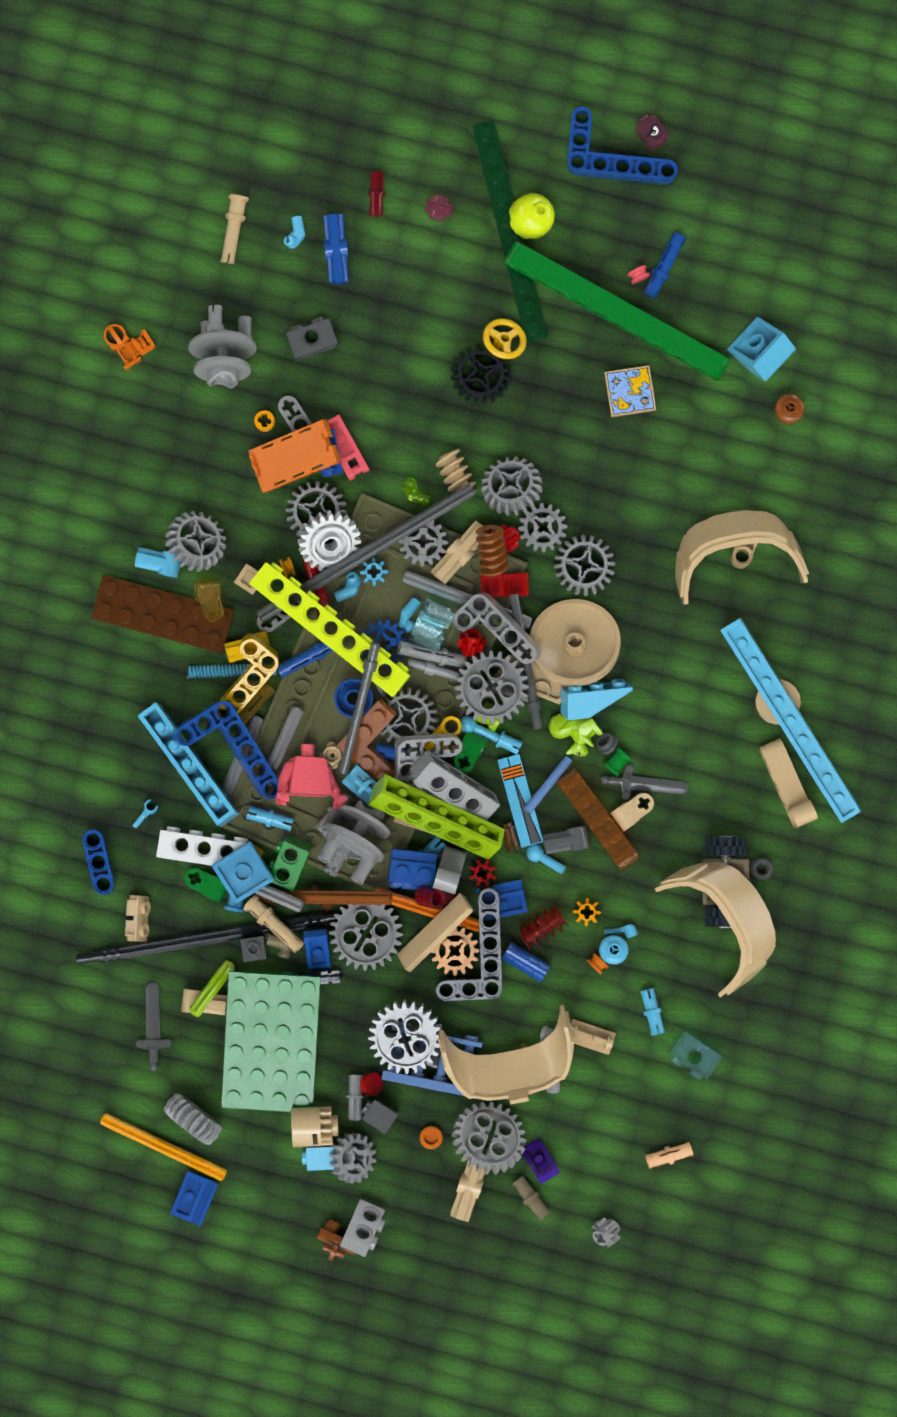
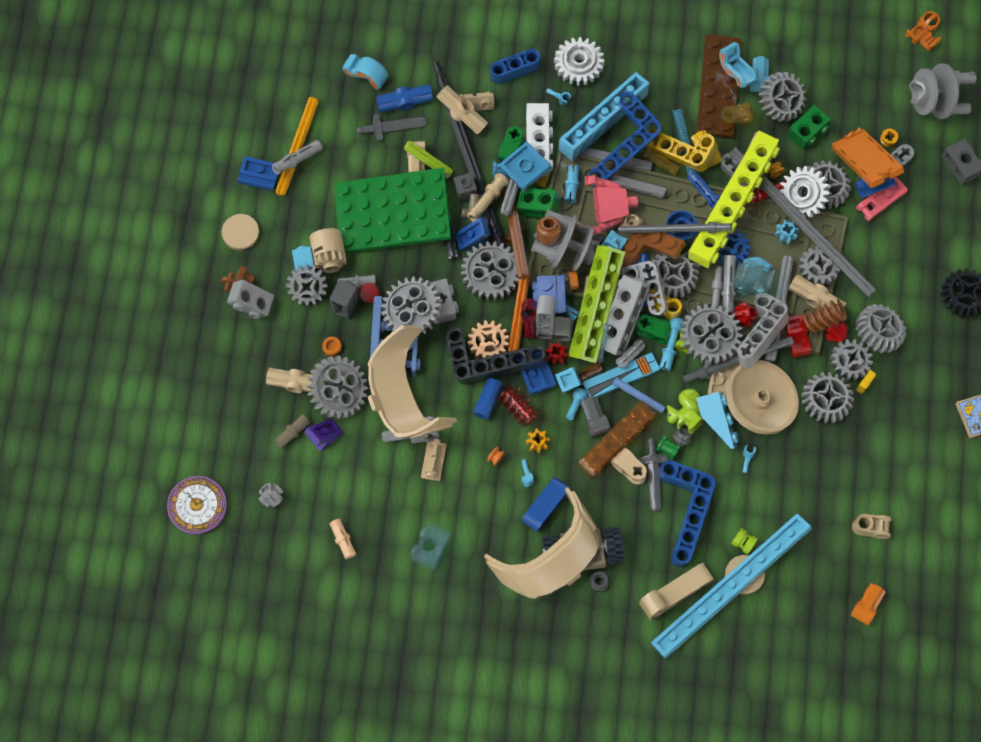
camera: 80 degrees right, 15 degrees down
light grey gear [164,1093,222,1145] -> none
medium azure arm [334,571,361,602] -> none
tan tile [397,893,474,972] -> none
clear neon green arm [403,477,431,506] -> none
tan piece [436,449,479,492] -> none
medium azure head [599,935,629,965] -> none
medium azure pin [640,988,665,1036] -> none
tan piece [675,510,809,605] -> none
none -> tile [167,476,227,535]
none -> tan tile [221,214,260,251]
none -> light grey pin [272,140,322,175]
none -> medium azure animal [342,54,388,90]
none -> blue piece [376,85,433,113]
none -> light grey brick [430,279,459,325]
none -> tan piece [436,85,488,134]
none -> blue beam [521,477,571,532]
none -> dark orange head [537,216,561,245]
none -> white gear [554,37,605,86]
none -> medium azure brick [555,367,582,392]
none -> orange tile [568,271,579,291]
none -> clear light blue hinge [597,323,611,363]
none -> light grey axle [616,340,645,368]
none -> blue beam [658,460,715,567]
none -> medium azure animal [719,42,757,88]
none -> lime wheel [731,528,758,555]
none -> medium azure hand [742,445,756,474]
none -> green brick [787,105,831,150]
none -> orange piece [850,583,886,626]
none -> yellow tile [856,370,876,394]

